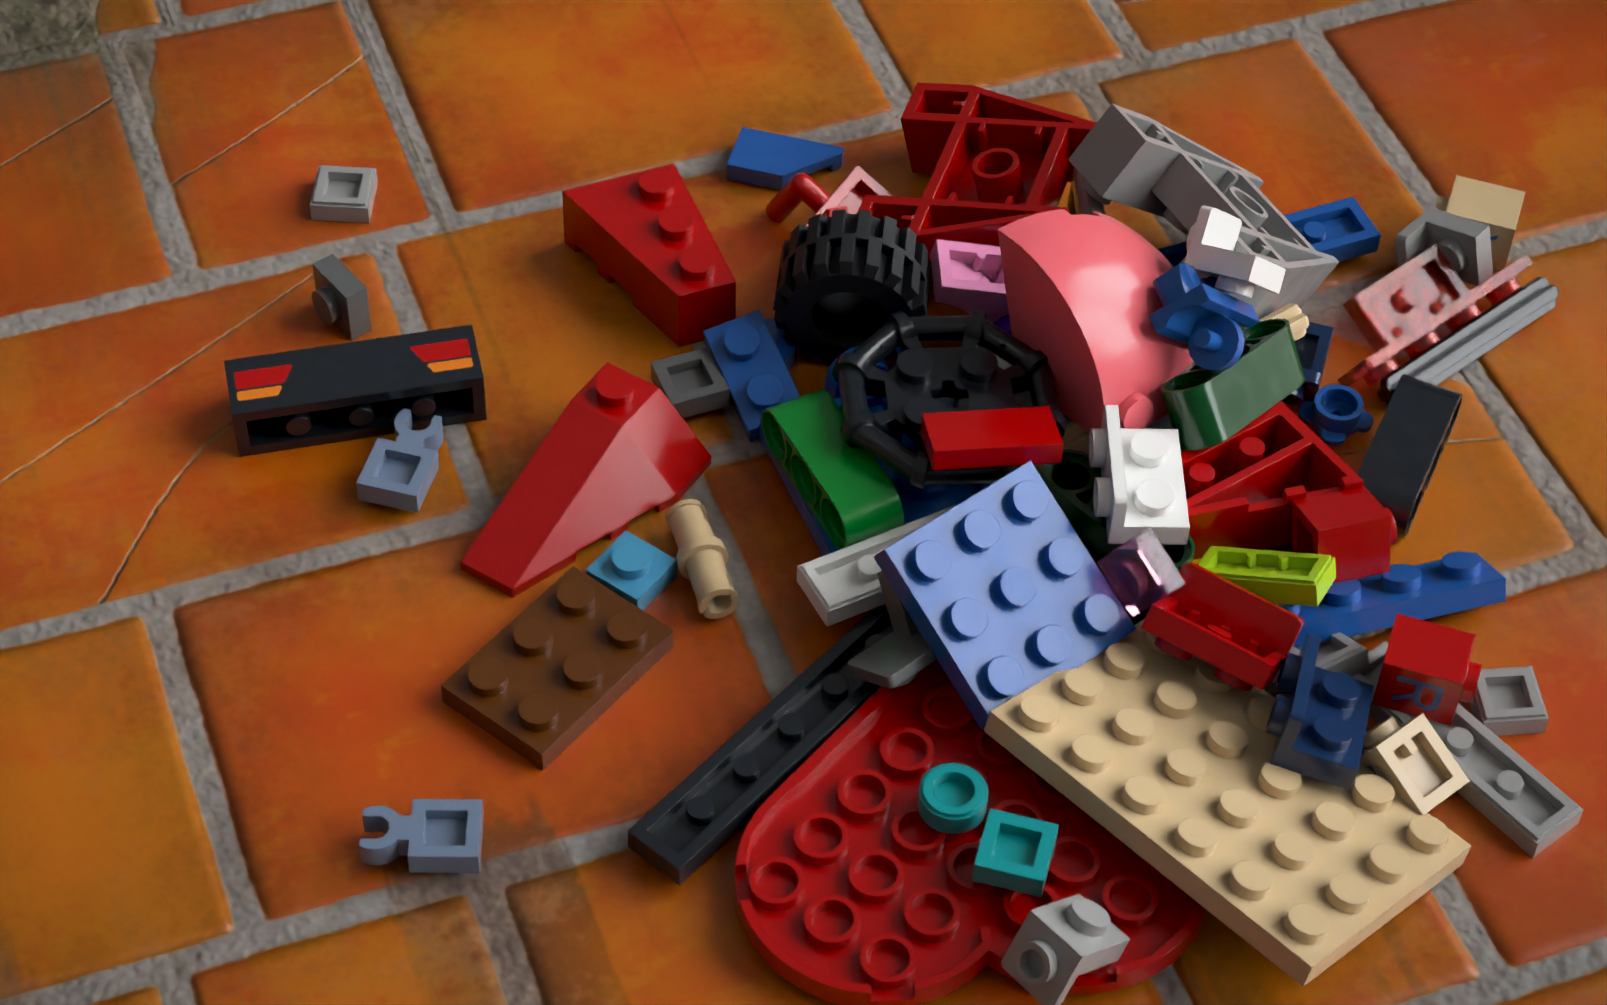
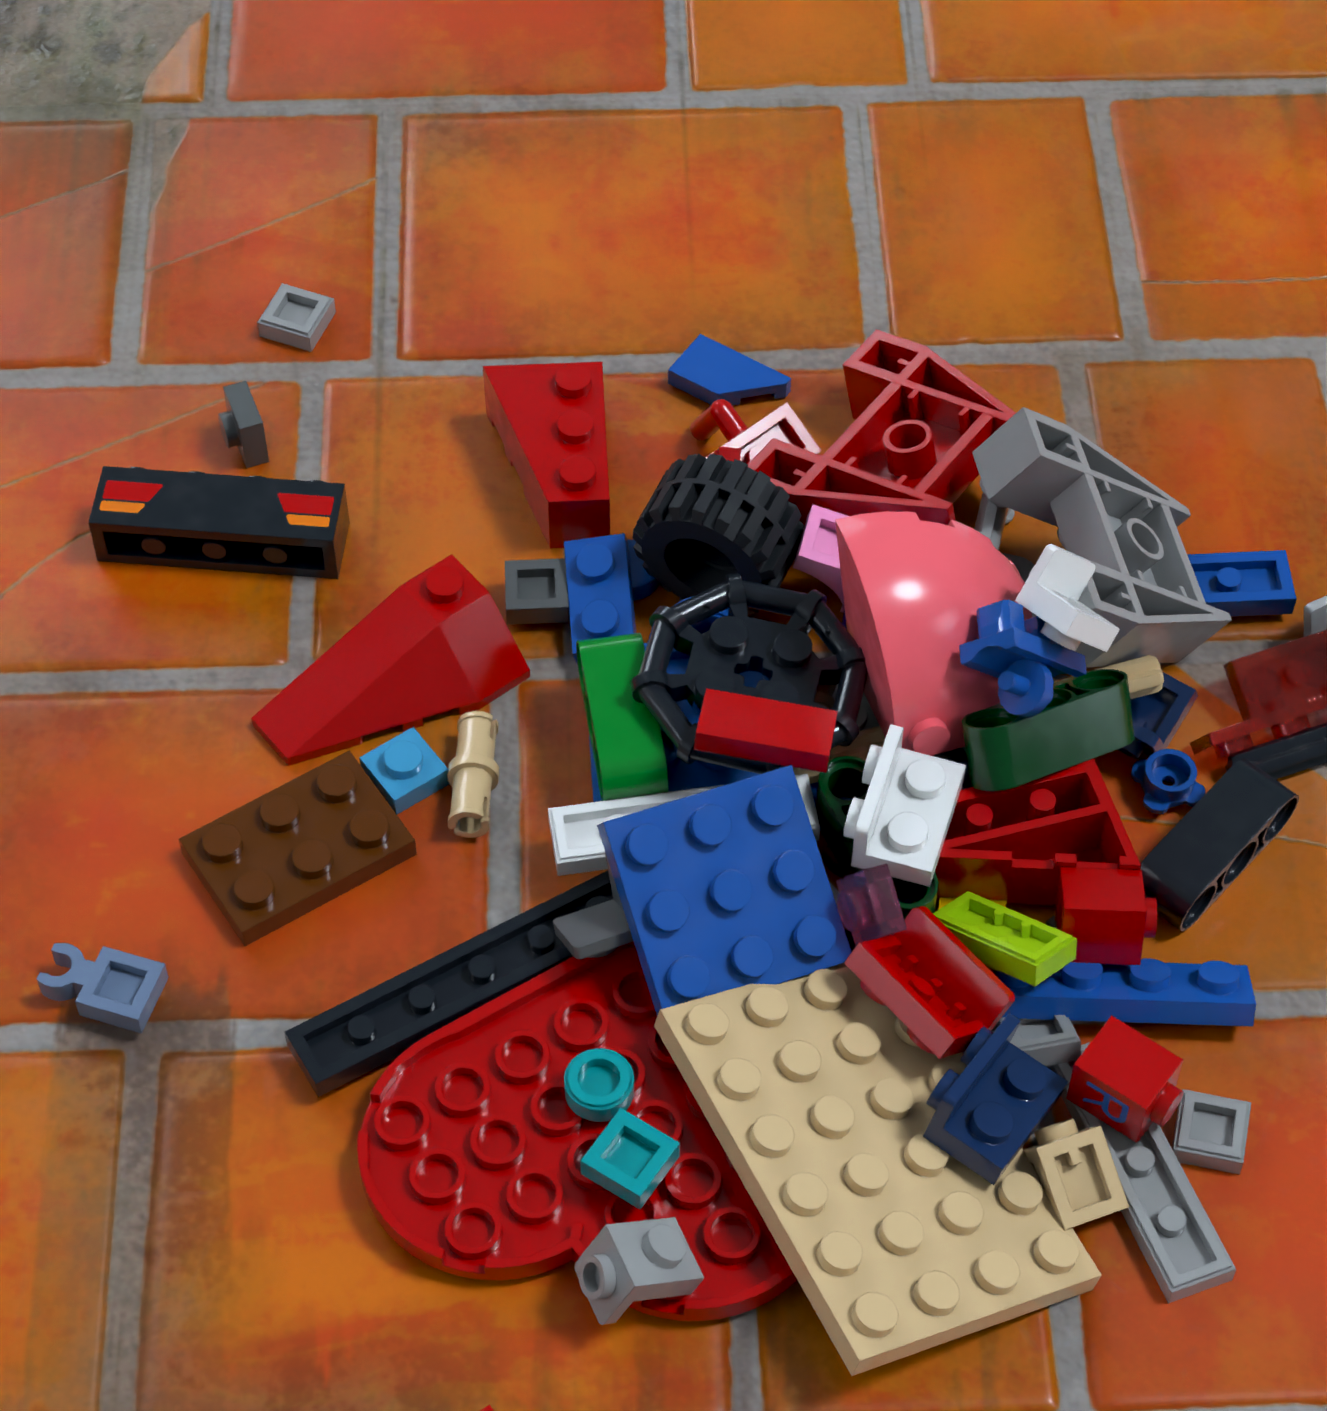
camera: 20 degrees right, 5 degrees up
sand blue plate [356,409,444,513] -> none

